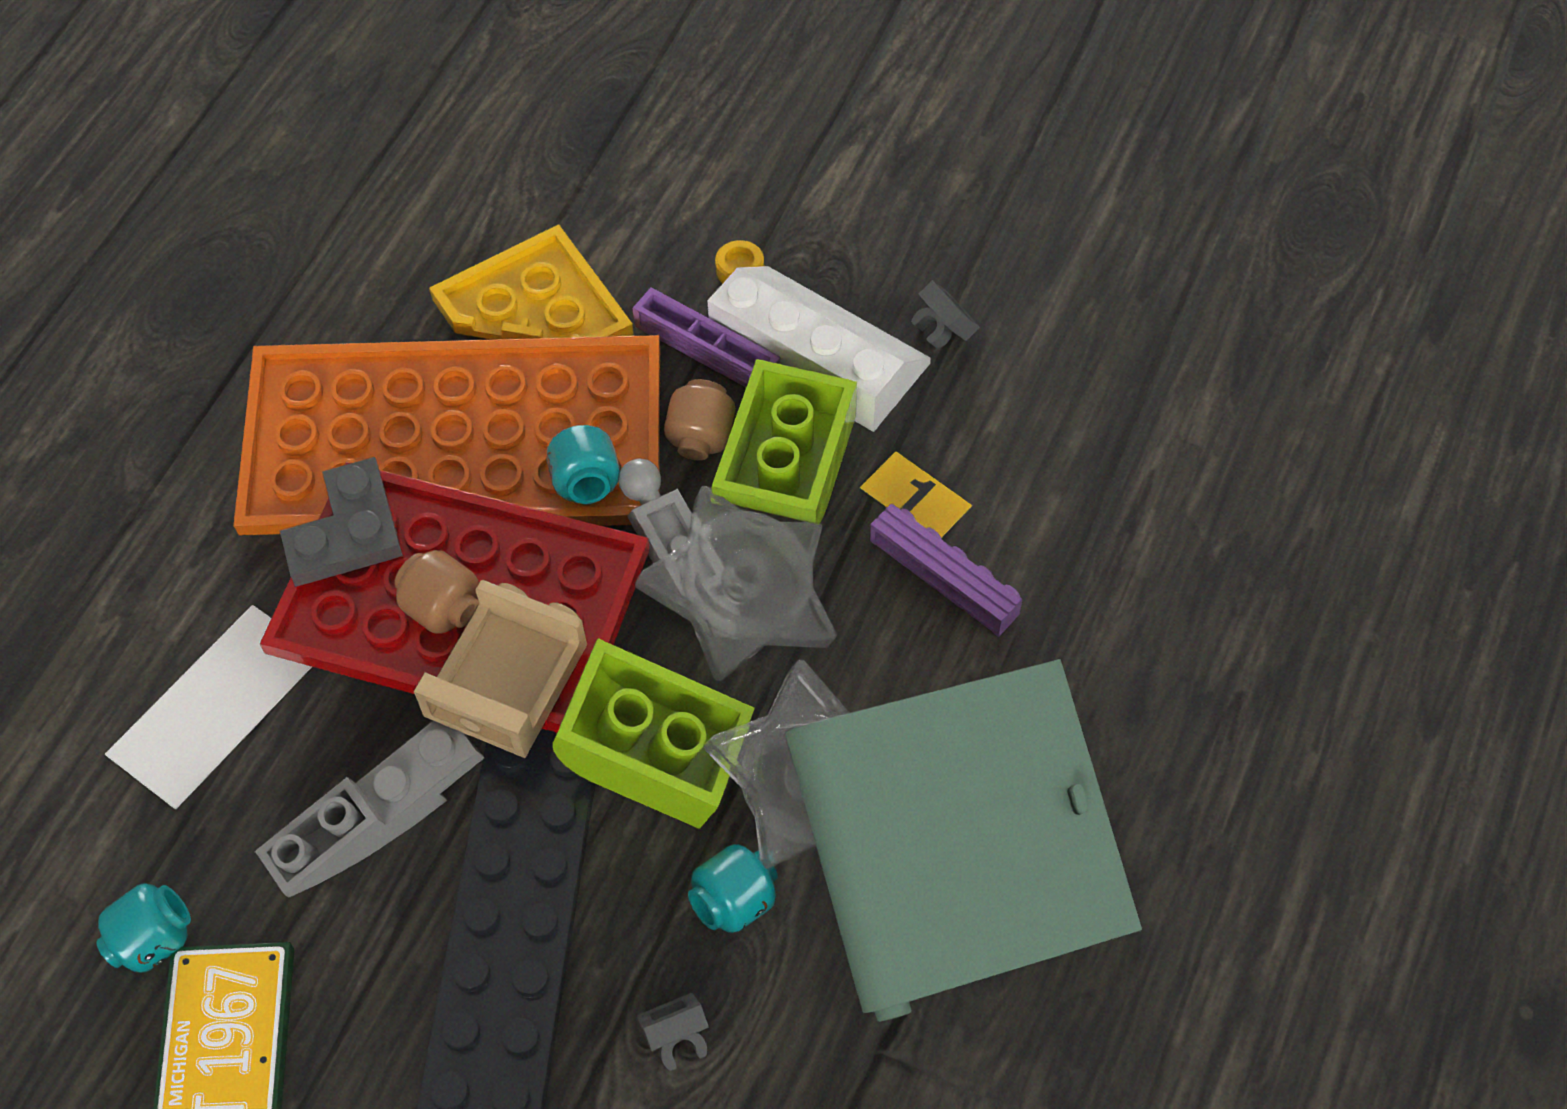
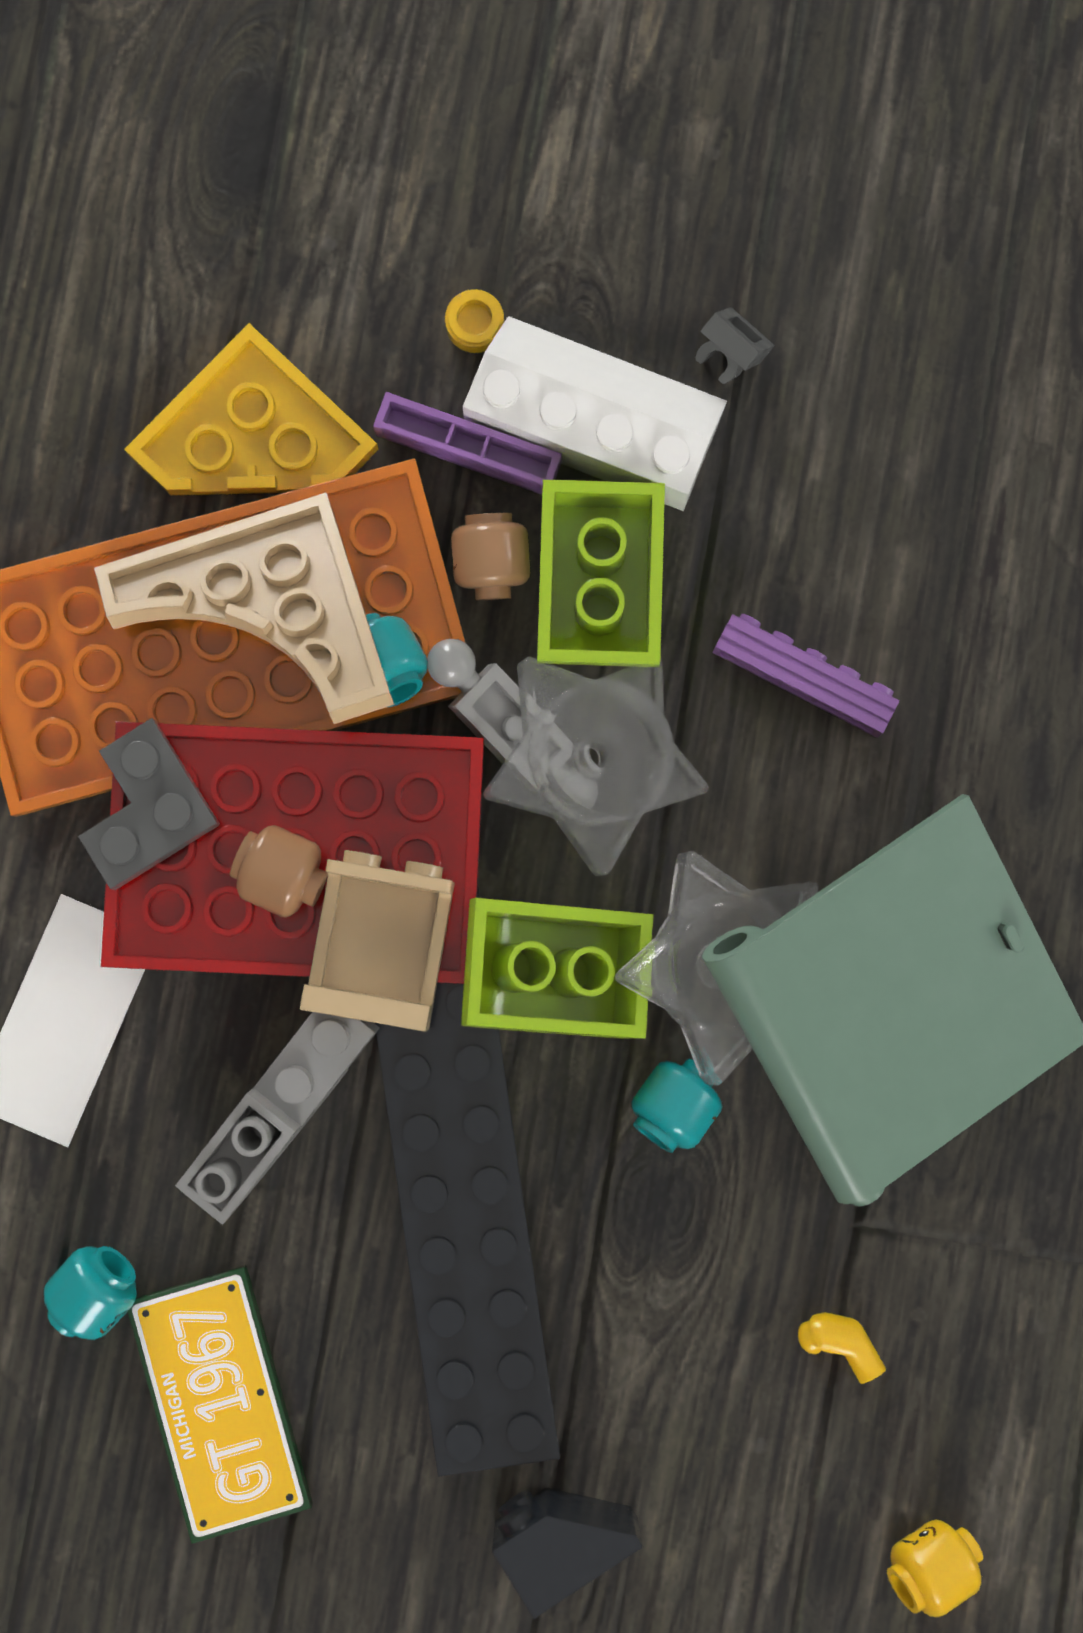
camera: 15 degrees left, 25 degrees up
dark grey tile [636,993,709,1071] -> none
yellow sticker [860,452,972,538] -> none
none -> tan plate [94,492,394,724]

